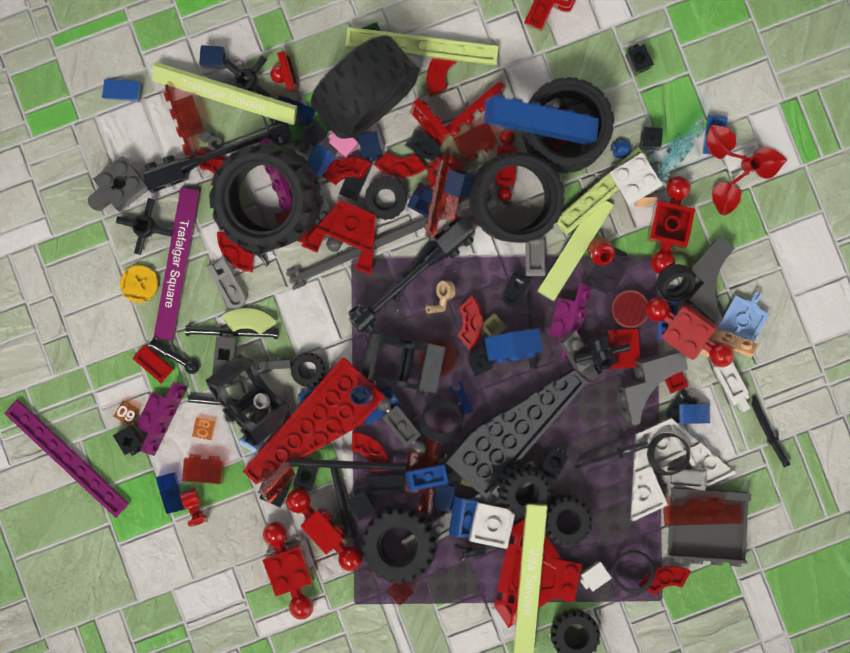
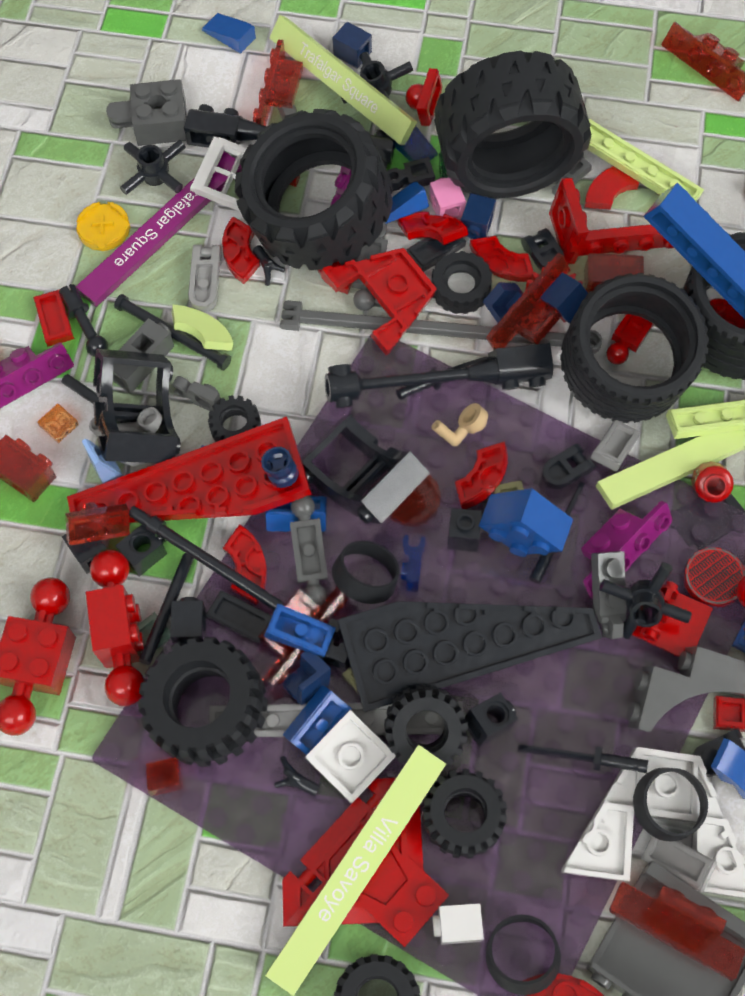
camera: 30 degrees right, 20 degrees down
none -> white piece [190,137,247,211]

